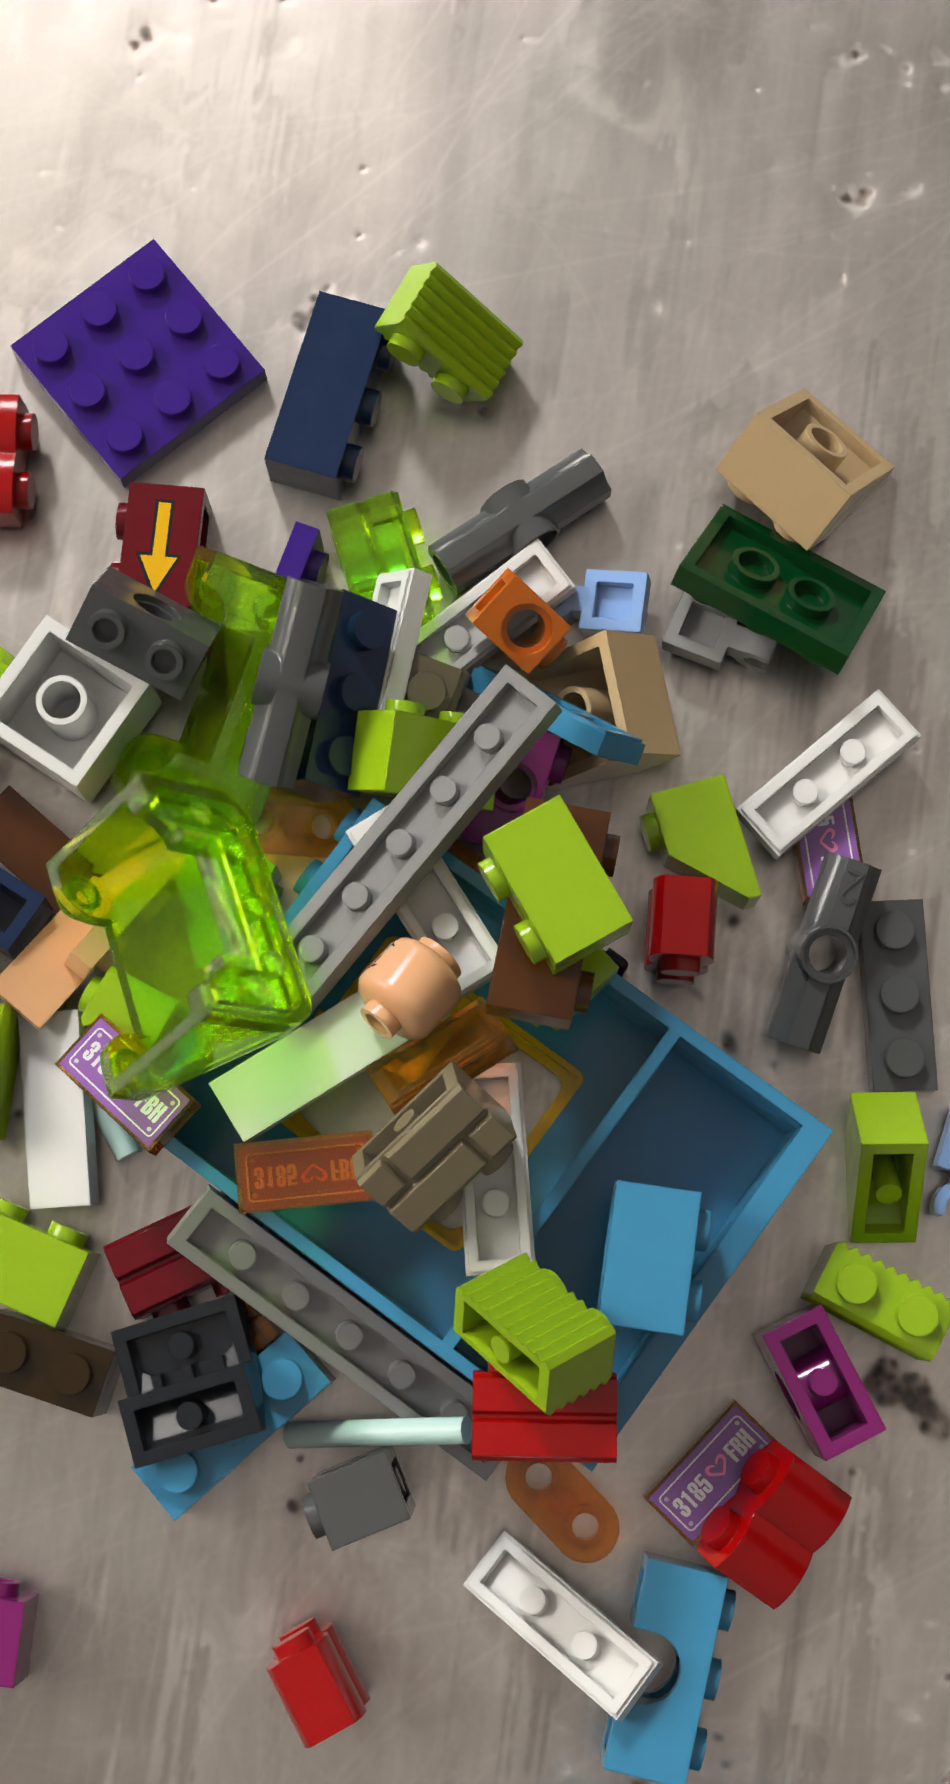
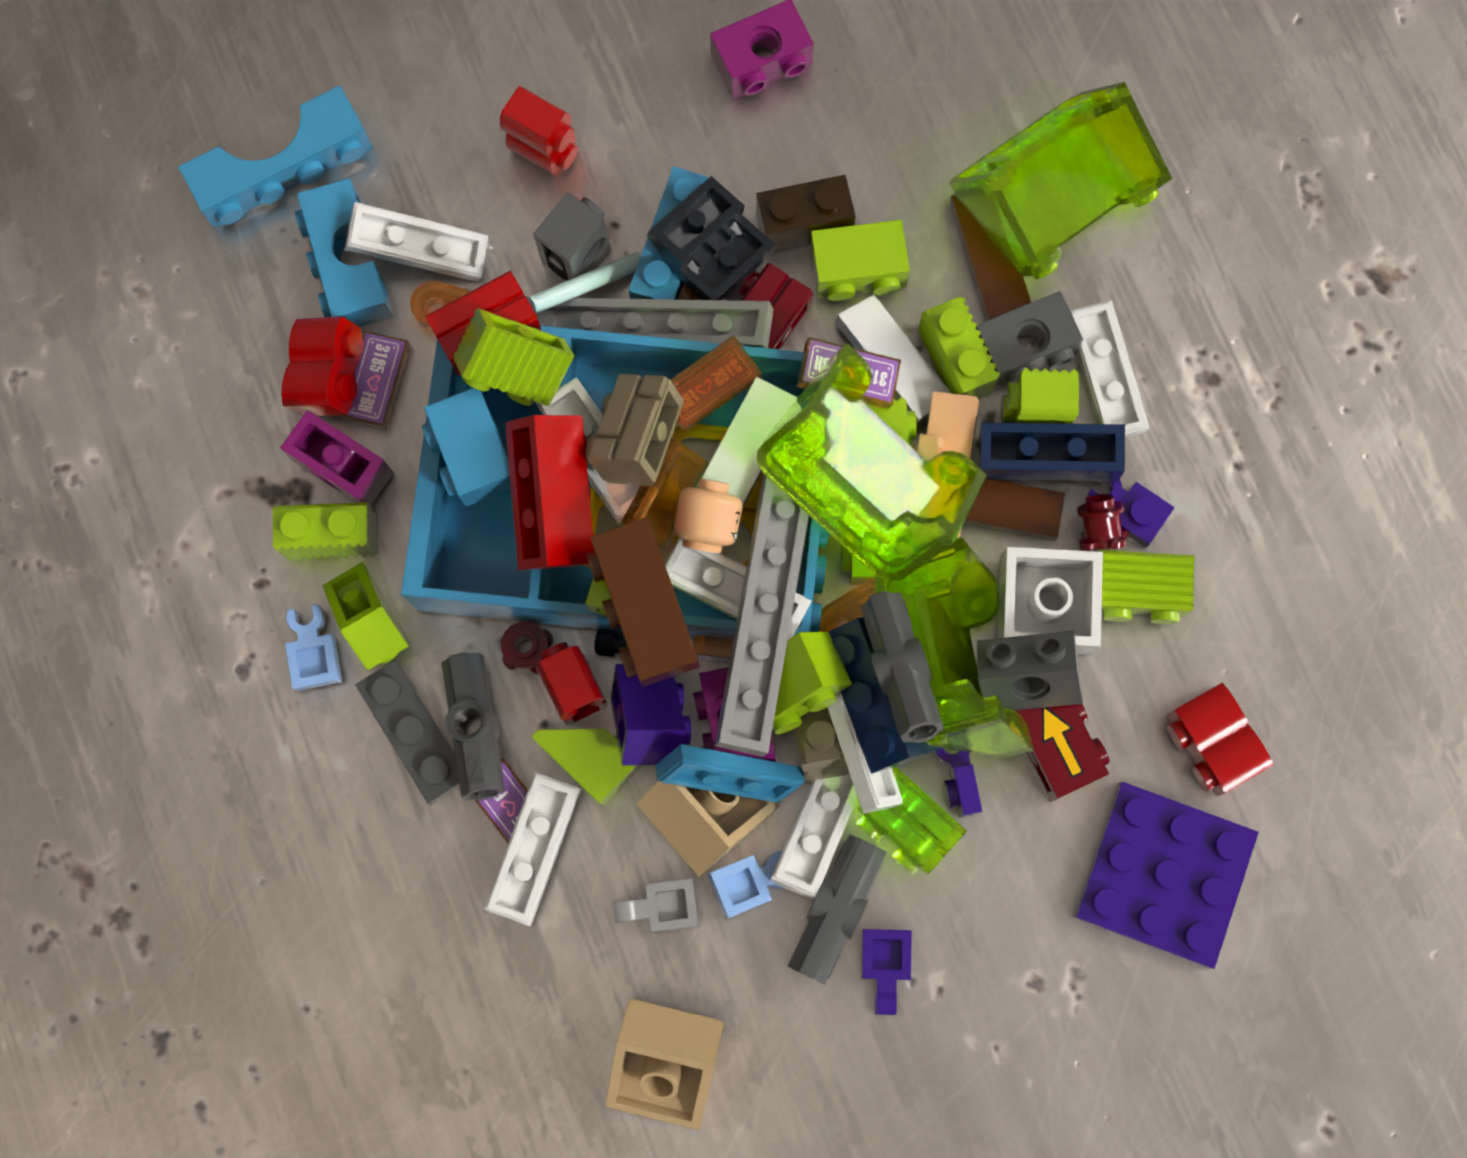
camera: 150 degrees right, 0 degrees up
dark blue brick [264,291,396,501] -> none
lime brick [375,262,523,404] -> none
orange brick [465,568,572,675] -> none
lime brick [477,794,633,975] -> none
dark green plate [671,504,886,675] -> none
none -> dark red brick [501,622,554,675]
none -> red brick [505,415,594,570]
none -> dark purple brick [611,664,691,765]
none -> dark purple plate [861,929,912,1015]

